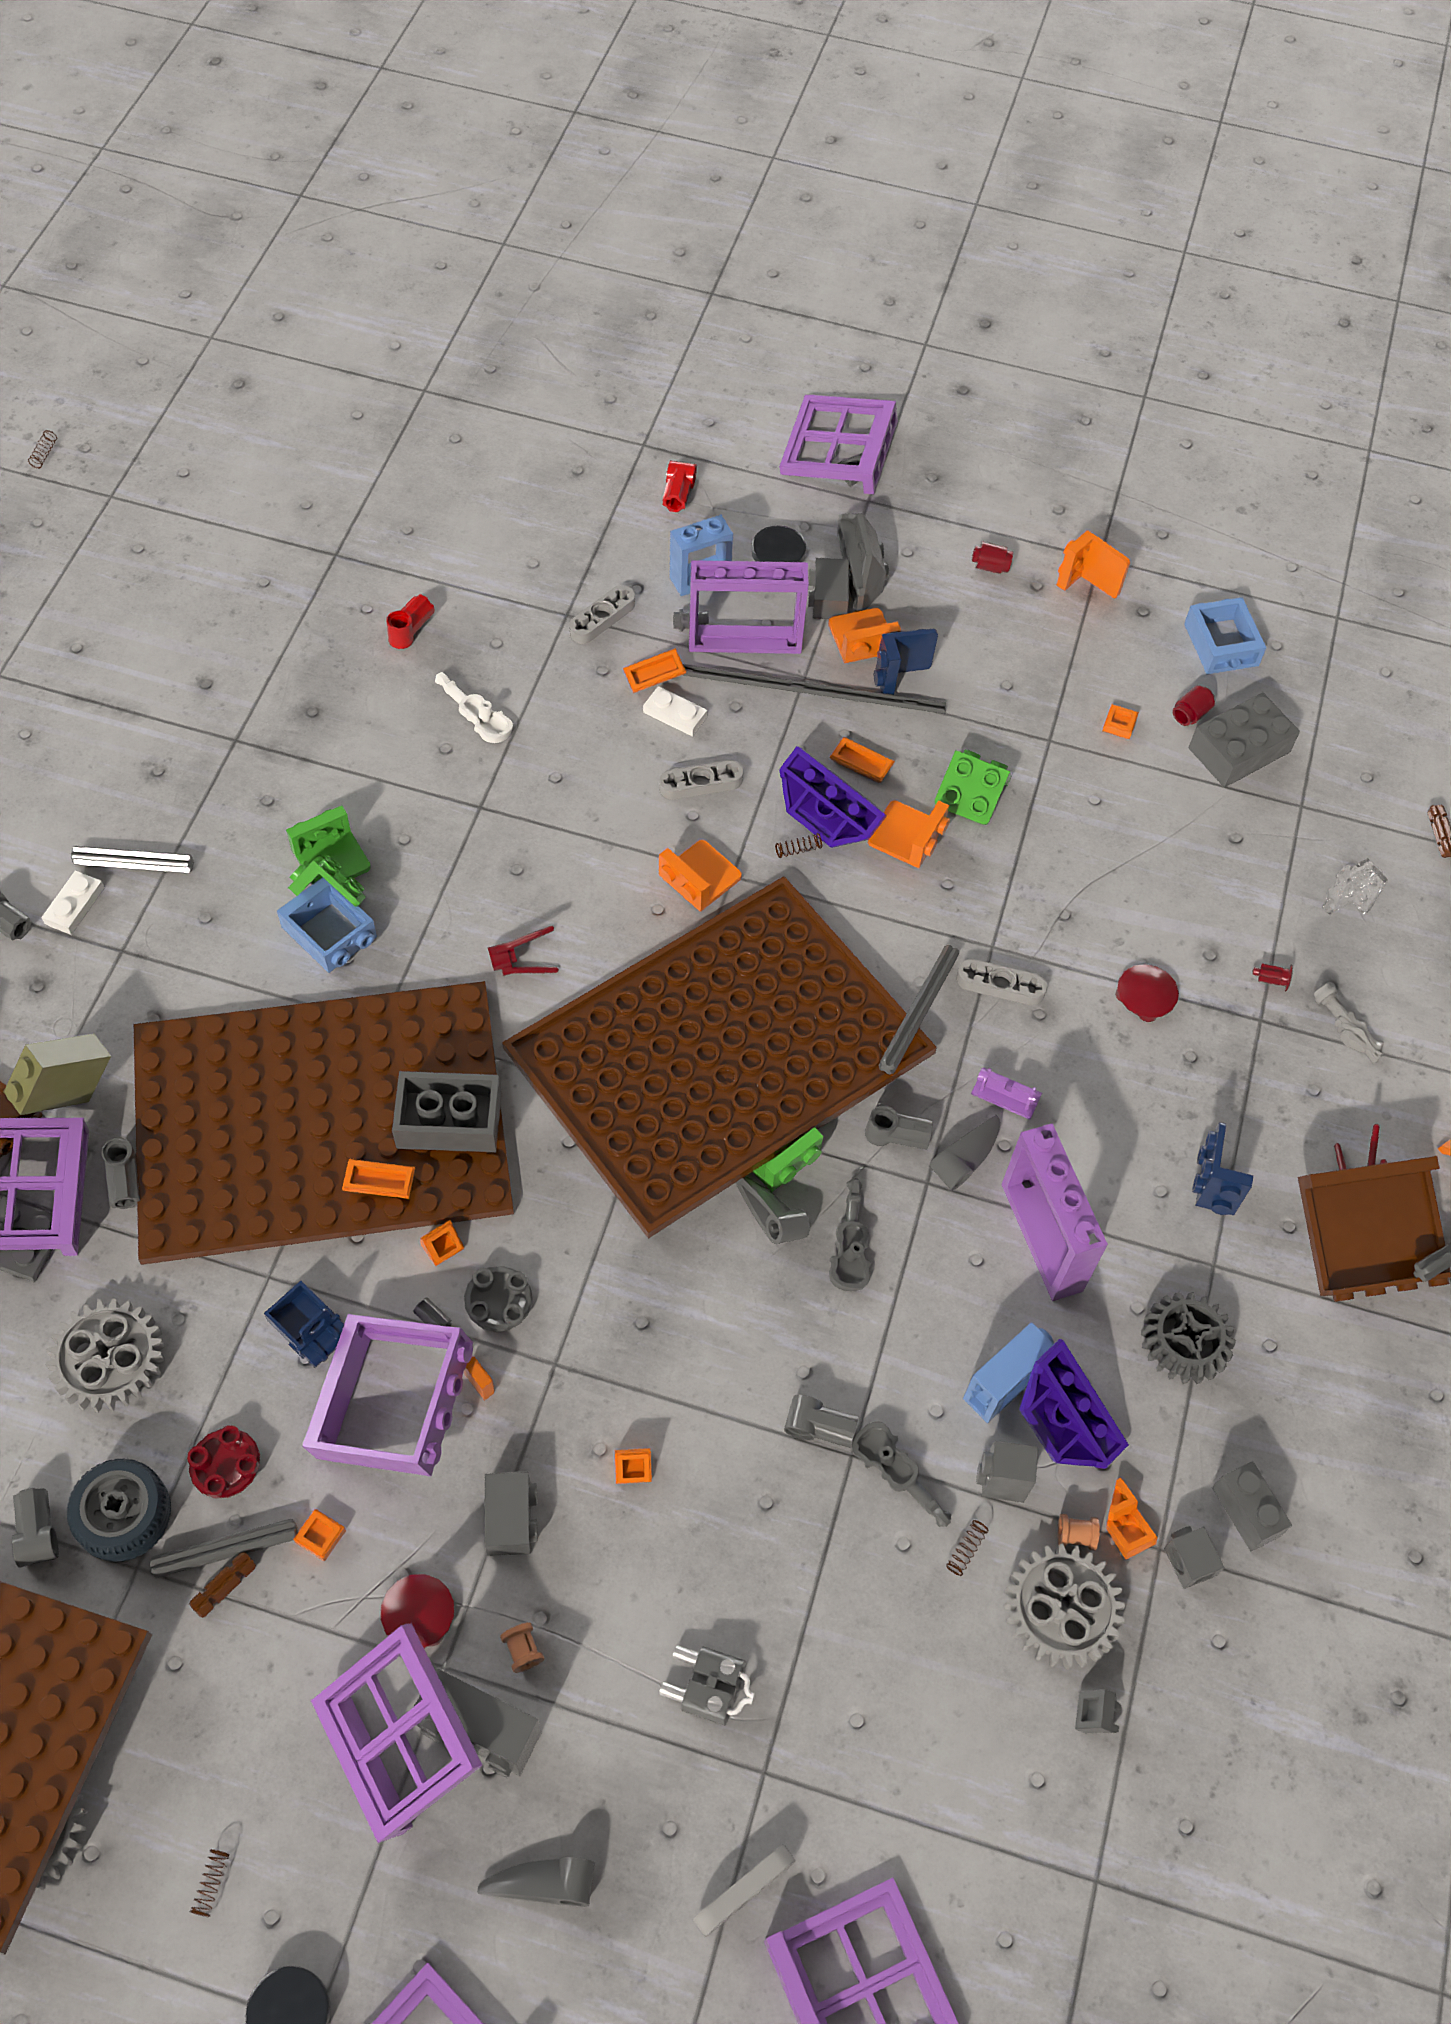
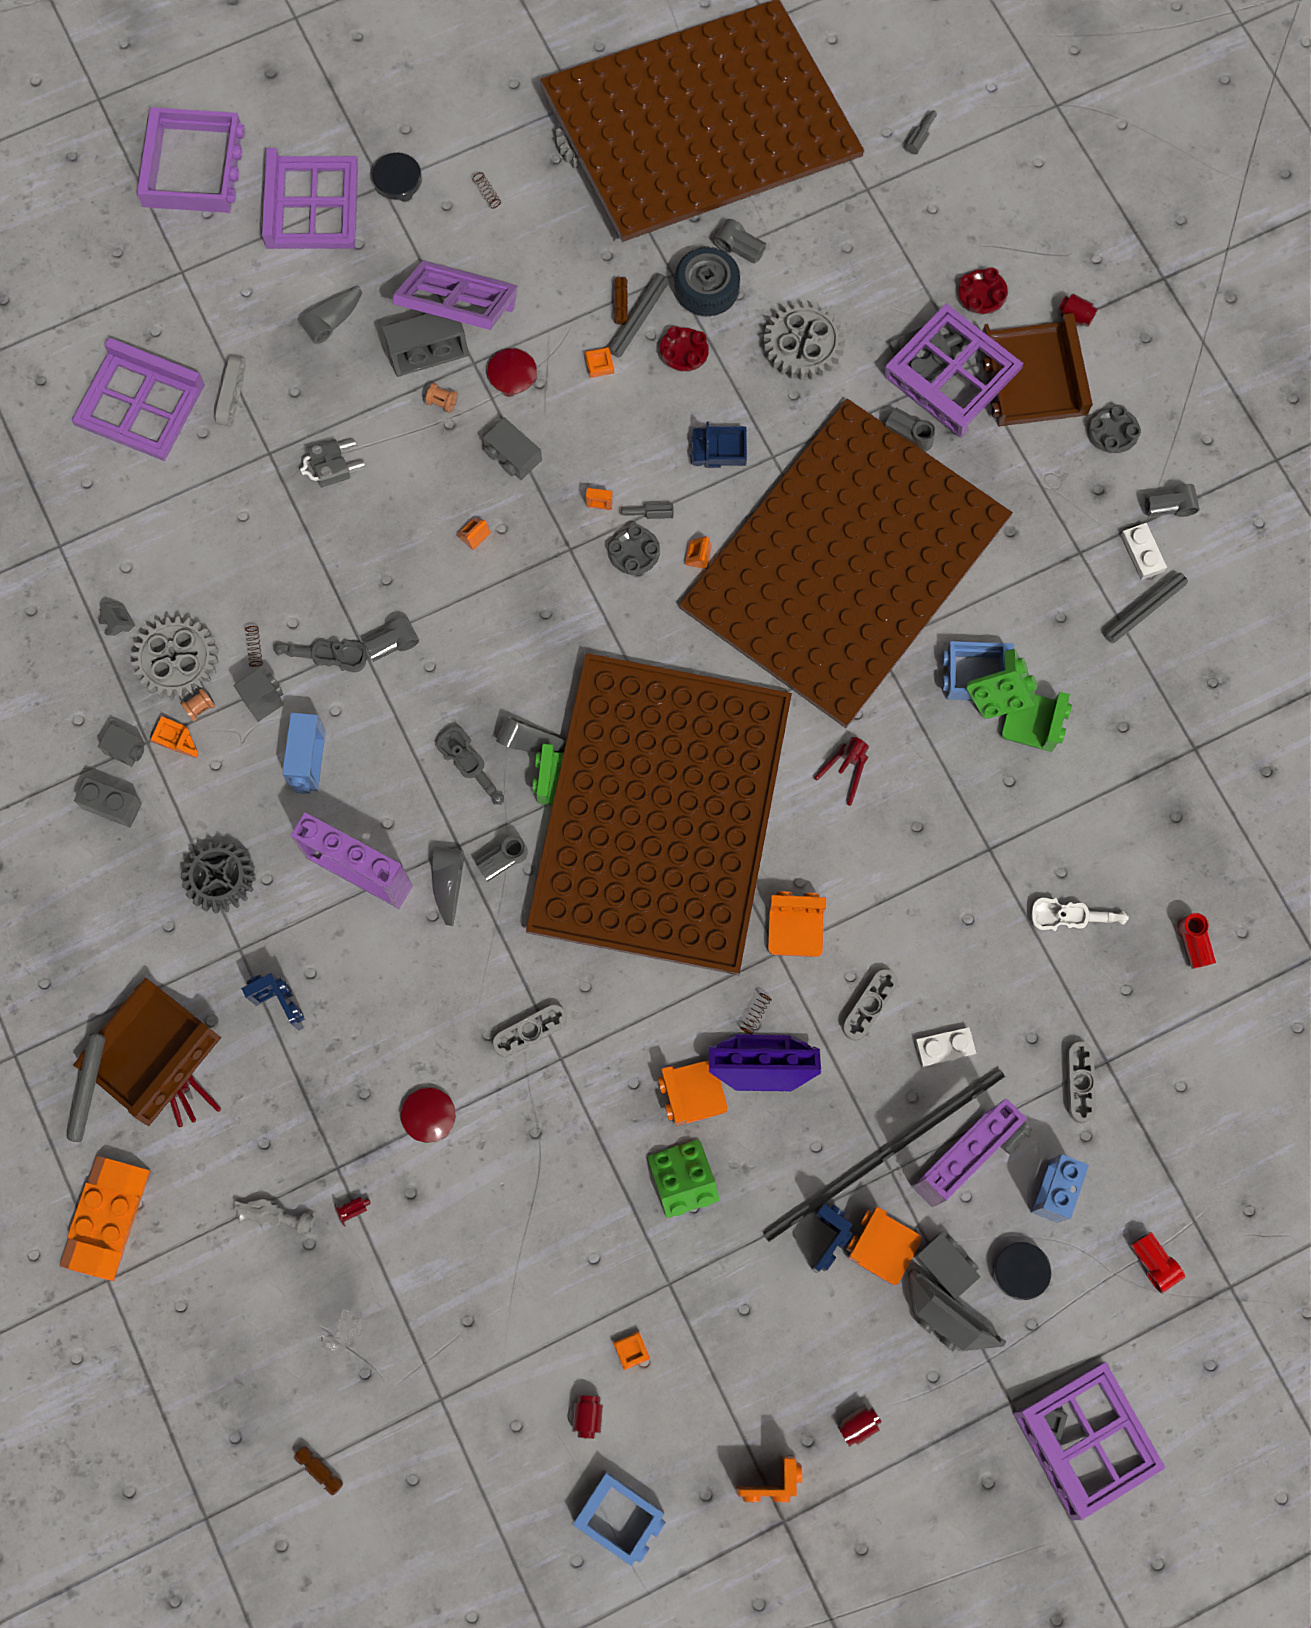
camera: 140 degrees right, 15 degrees up
olive brick [4,1034,111,1115] -> none
medium lavender window [302,1314,473,1476] -> none
orange tile [342,1159,415,1199] -> none
dark grey brick [392,1071,501,1152] -> none
orange tile [623,648,686,693] -> none
orange tile [830,737,895,783] -> none
dark grey axle [878,945,959,1075] -> none
medium lavender hinge [971,1068,1042,1120] -> none
dark purple wedge [1019,1339,1129,1469] -> none
dark grey brick [1188,692,1300,788] -> none

